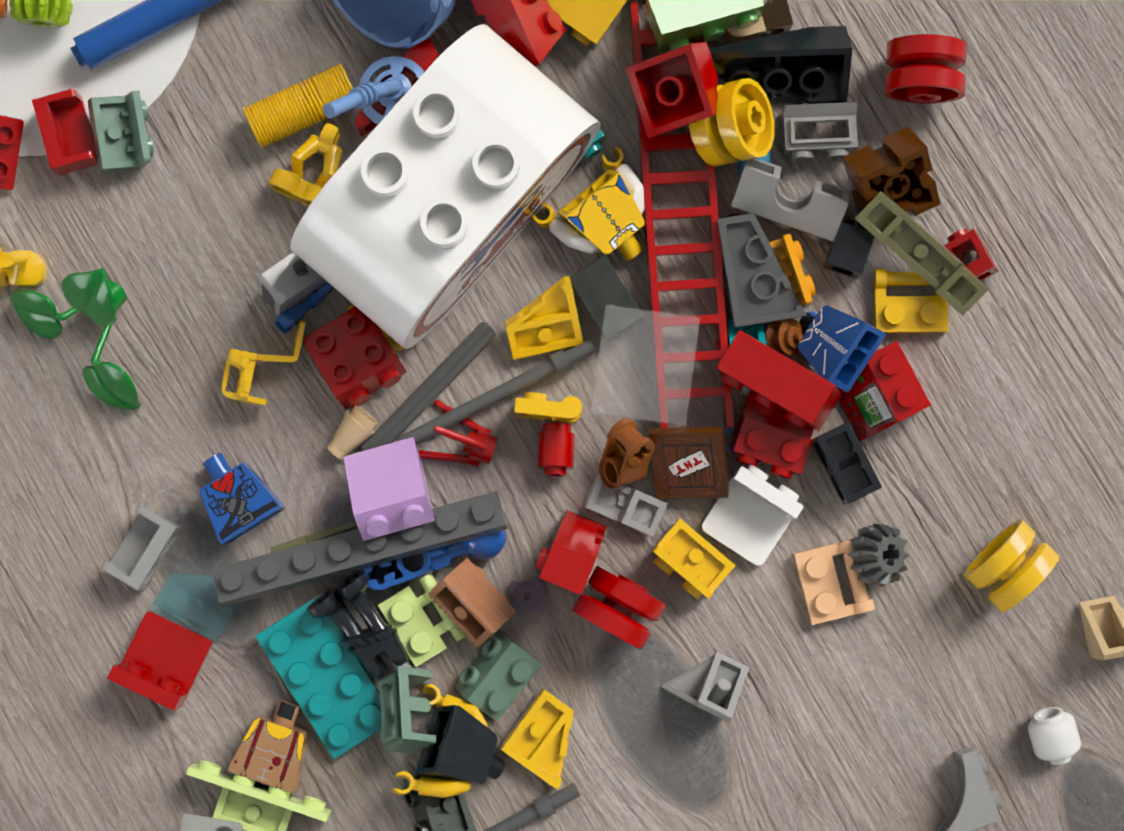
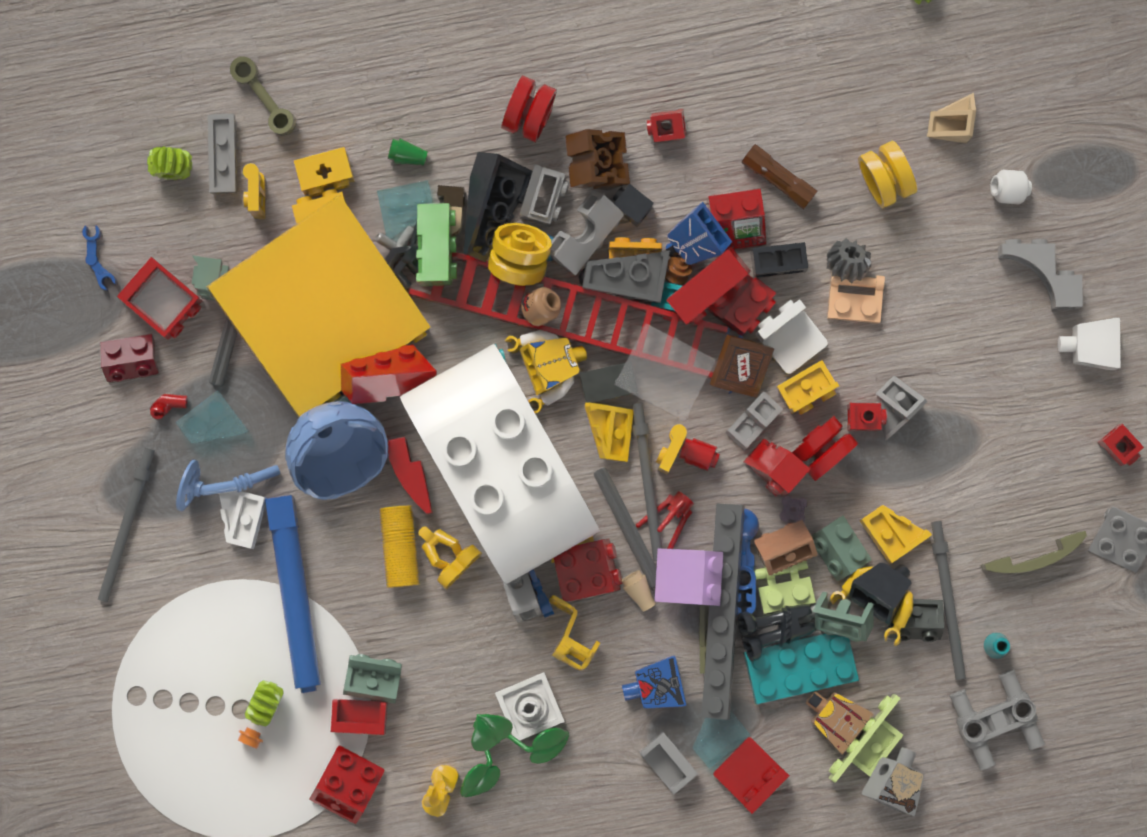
camera: 65 degrees left, 0 degrees up
medium blue dish [323,56,424,125] -> none
dark orange piece [599,418,655,490] -> none
red slope [626,42,718,138] -> none
olive slope [855,191,989,316] -> none
yellow plate [873,268,948,334] -> none
none -> white plate [495,672,565,740]
none -> medium nougat head [521,287,561,326]
none -> reddish brown axle [741,144,818,210]
none -> red brick [847,403,887,431]

